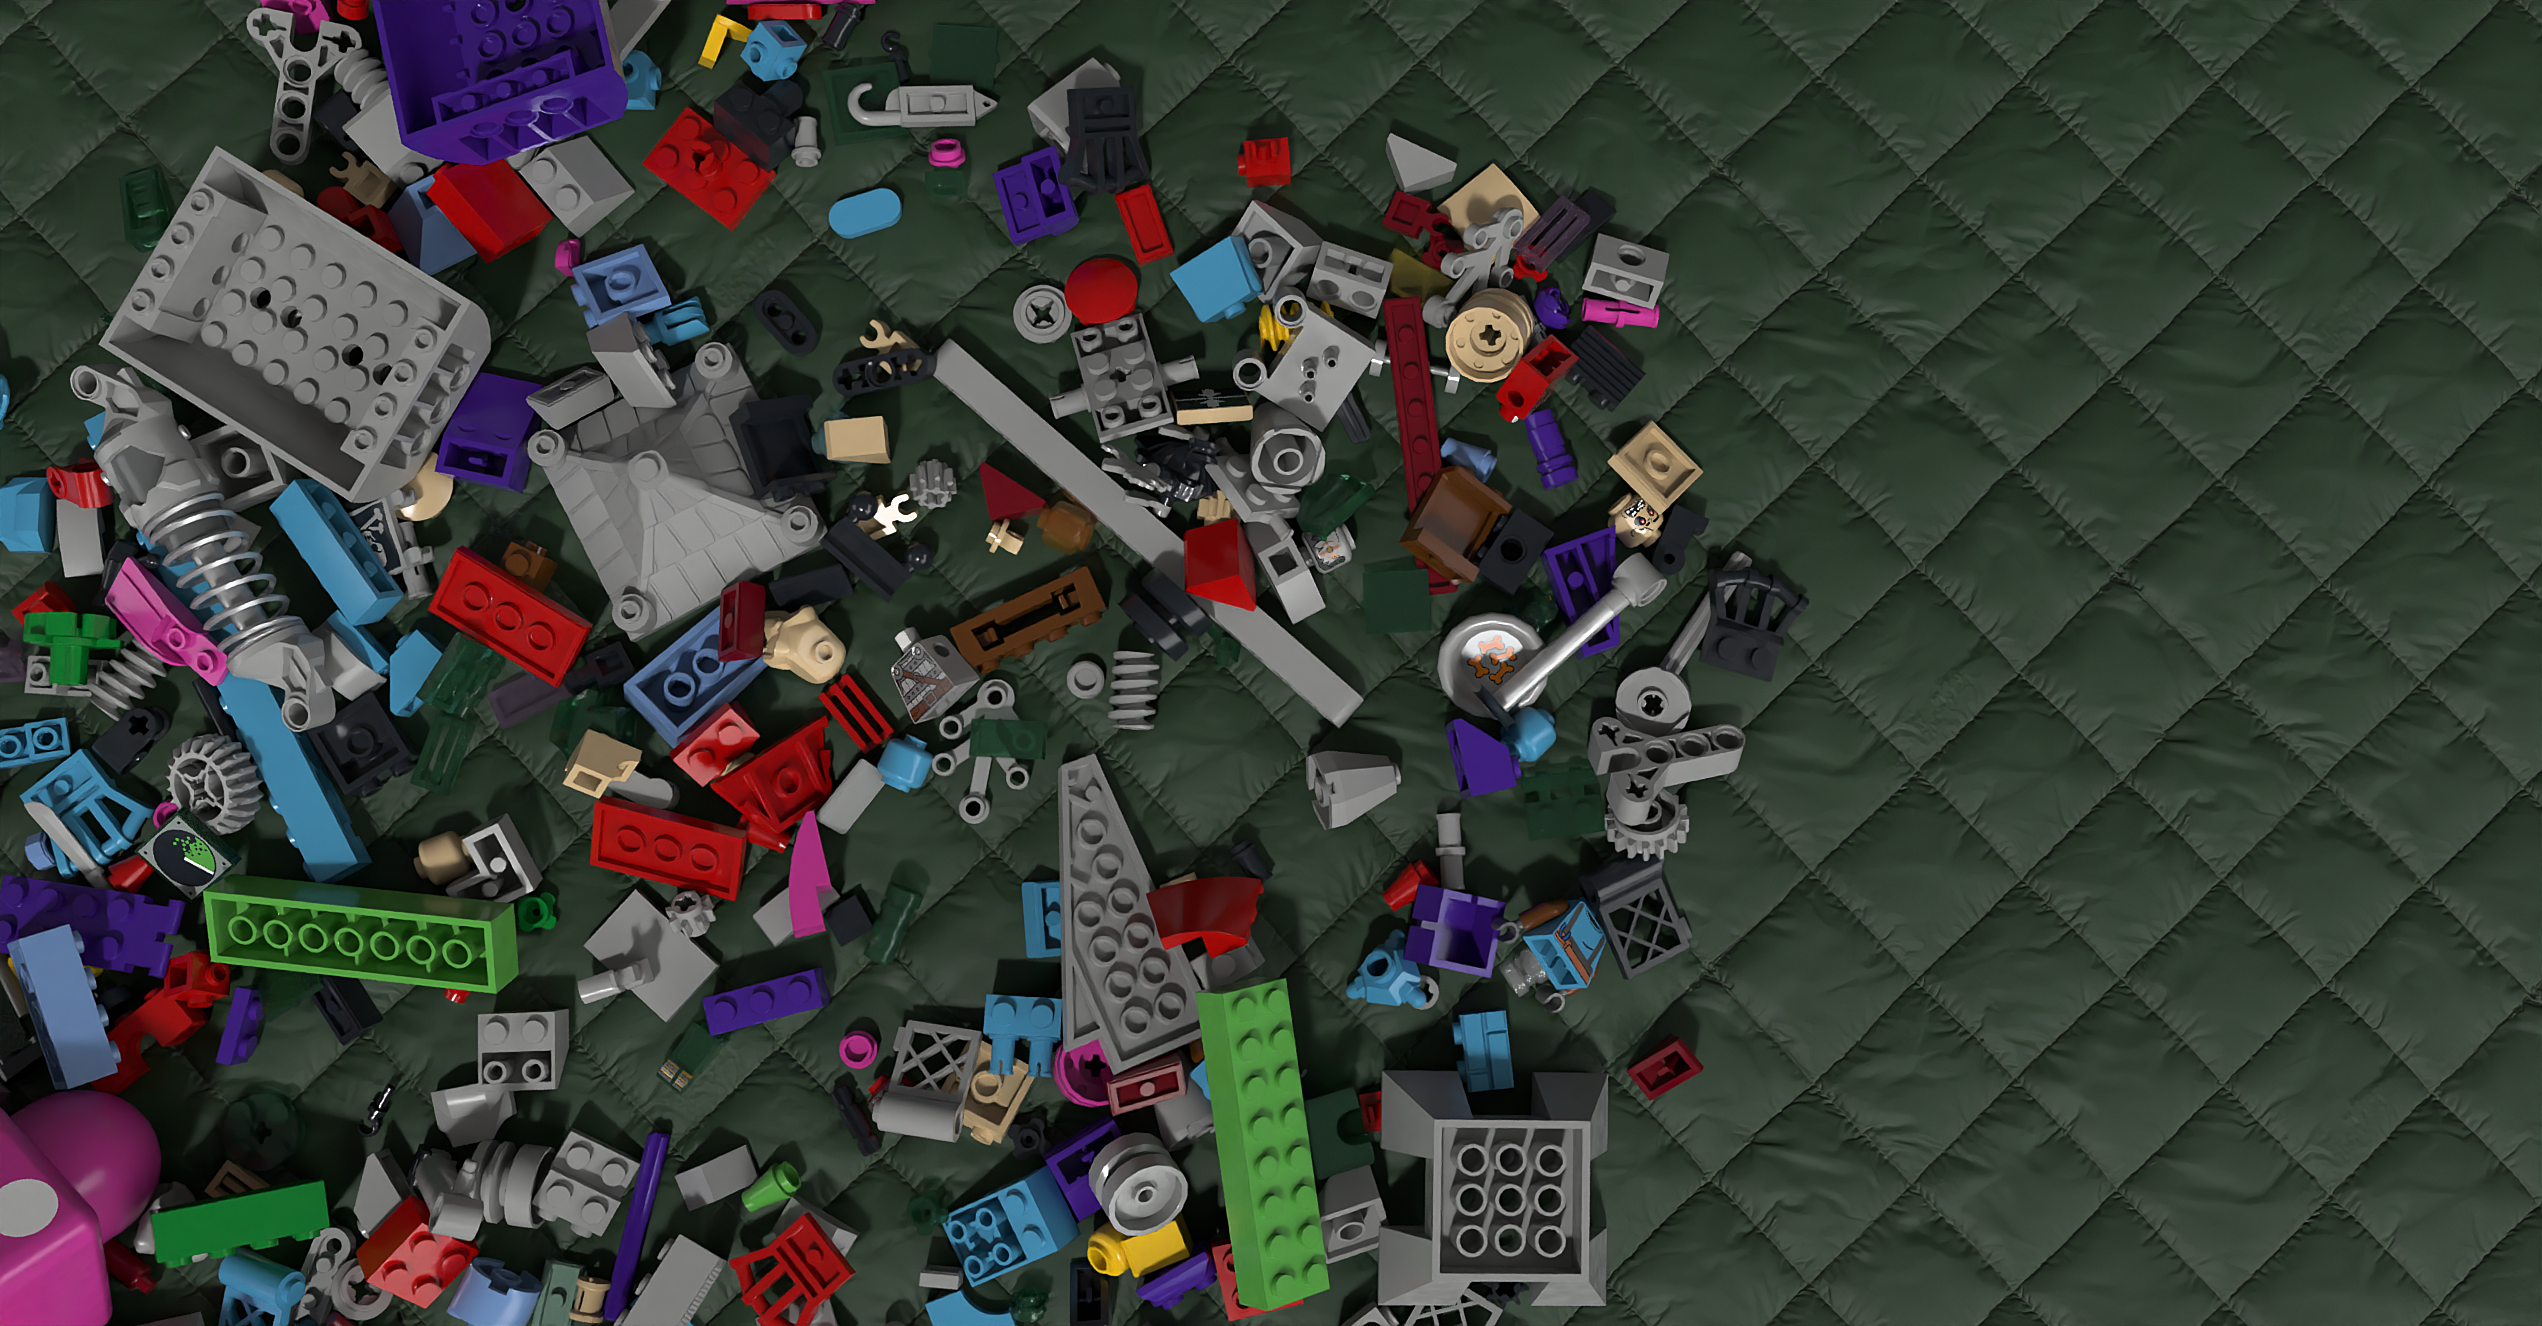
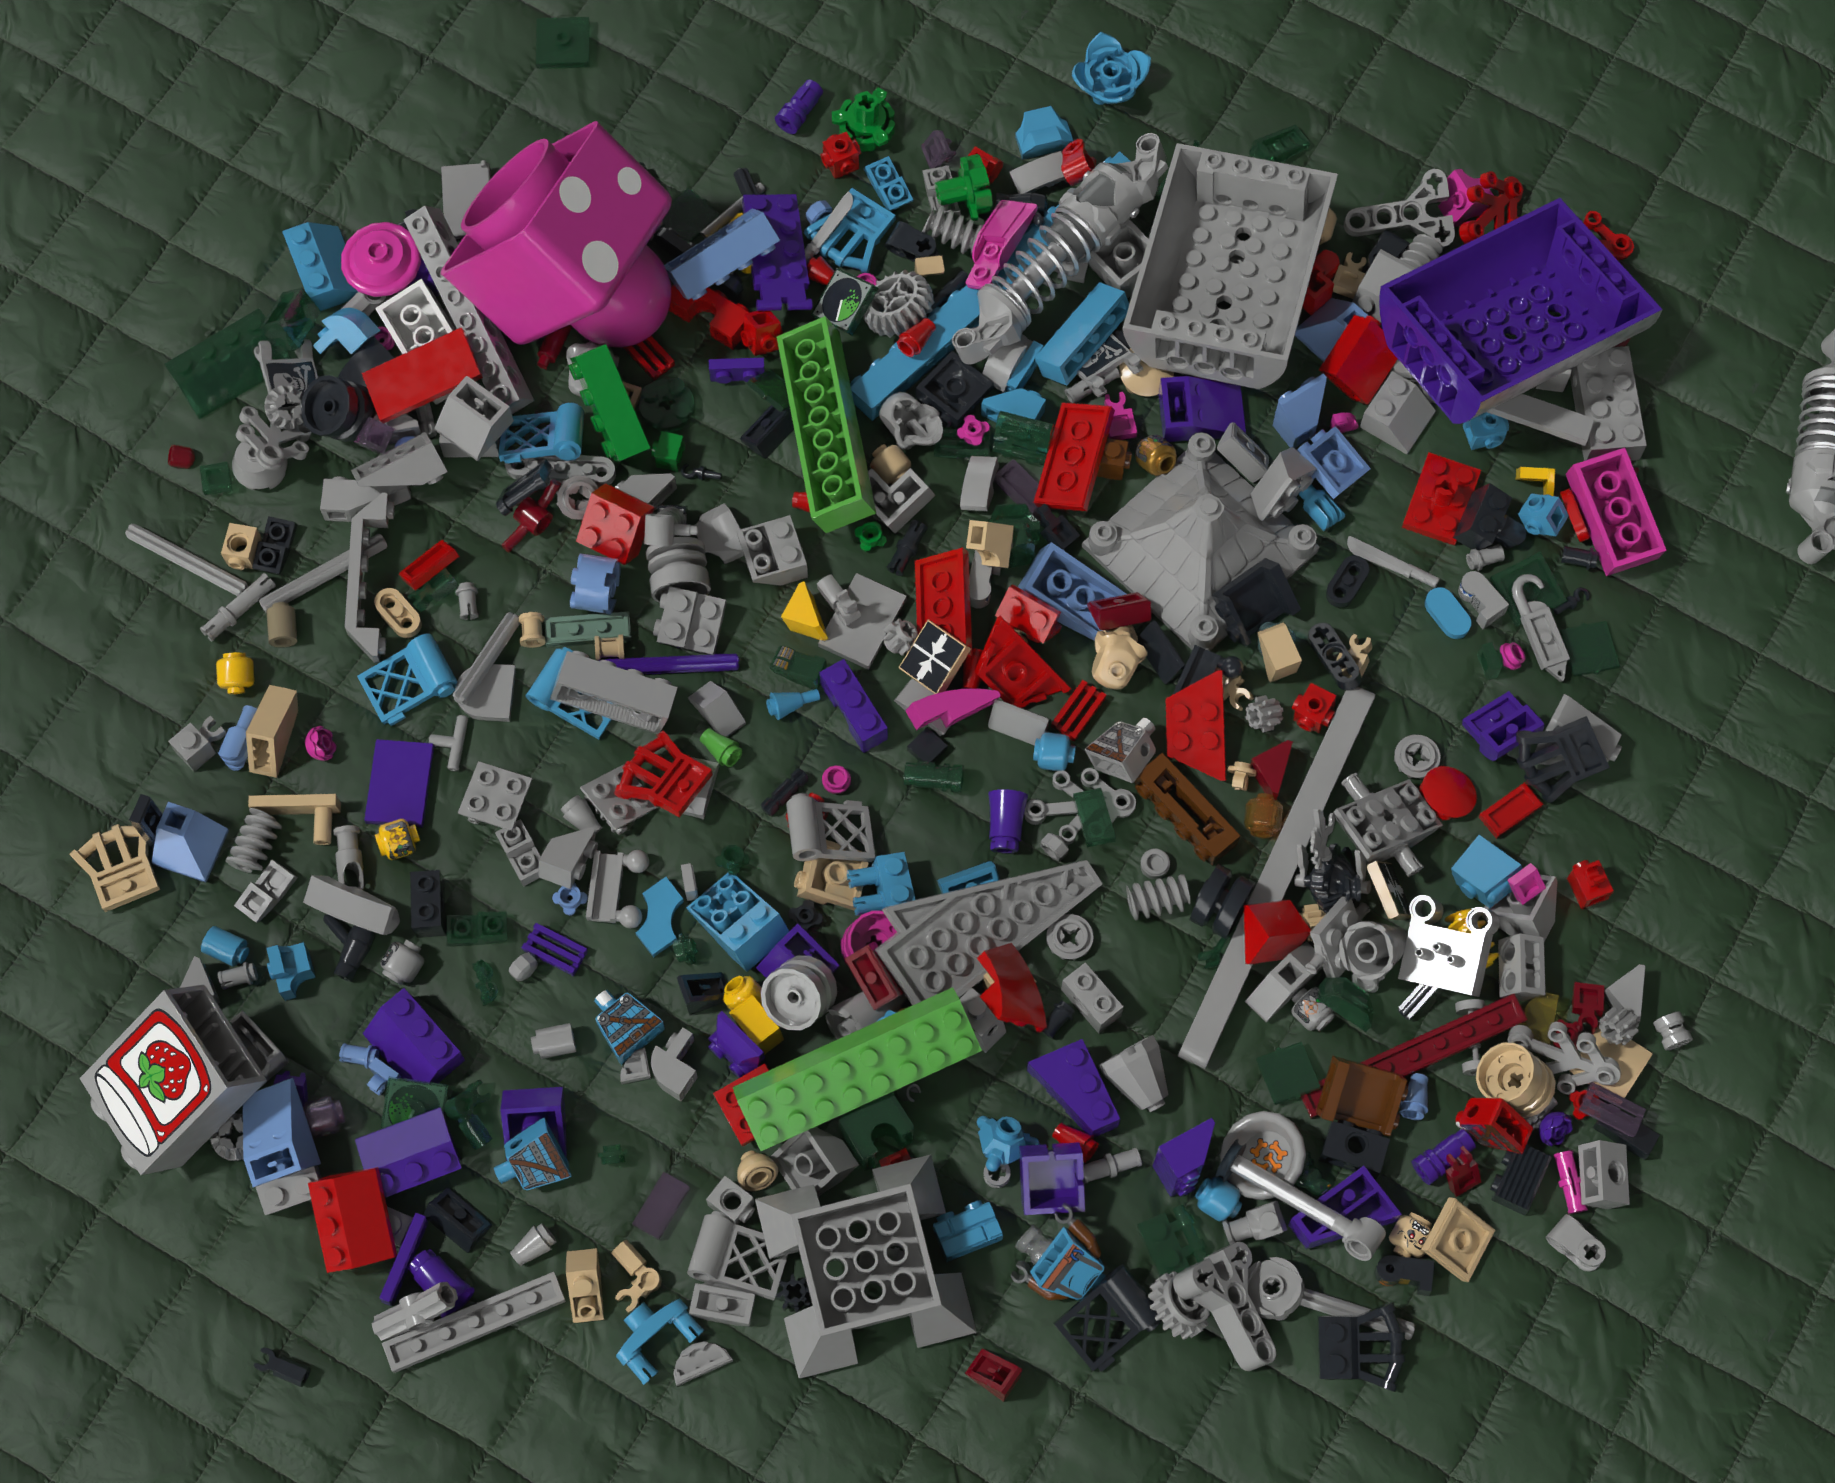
camera: 75 degrees right, 15 degrees down
none -> red tile [623,336,675,381]
none -> green plate [651,431,685,472]
none -> tan brick [737,1151,778,1191]
none -> dark azure cone [766,689,820,720]
none -> yellow slope [781,582,829,641]
none -> light grey head [879,392,943,450]
none -> black pin [887,520,928,576]
none -> red cone [897,318,936,357]
none -> black tile [899,620,971,694]
none -> tan slope [915,256,945,277]
none -> dark pink plate [957,415,990,446]
none -> light grey slope [960,456,999,511]
none -> dark purple plant [988,789,1028,854]
none -> dark purple wedge [1027,1039,1120,1137]
none -> light grey tile [1040,833,1069,861]
none -> light grey gear [1047,914,1093,961]
none -> light grey brick [1061,962,1123,1034]
none -> dark pink plate [1104,392,1137,440]
none -> pearl gold head [1135,435,1176,476]
none -> red wing [1166,670,1226,781]
none -> light grey connector [1222,1201,1288,1245]
none -> medium blue slope [1273,373,1327,449]
none -> red brick [1292,683,1336,733]
none -> light grey piece [1347,536,1440,588]
none -> dark red plate [1446,1146,1481,1197]
none -> light grey leg [1458,571,1509,629]
none -> dark pink plate [1507,863,1546,905]
none -> light grey piece [1546,1214,1606,1272]
none -> light grey gear [1599,1007,1639,1045]
none -> light grey wheel [1653,1012,1693,1051]

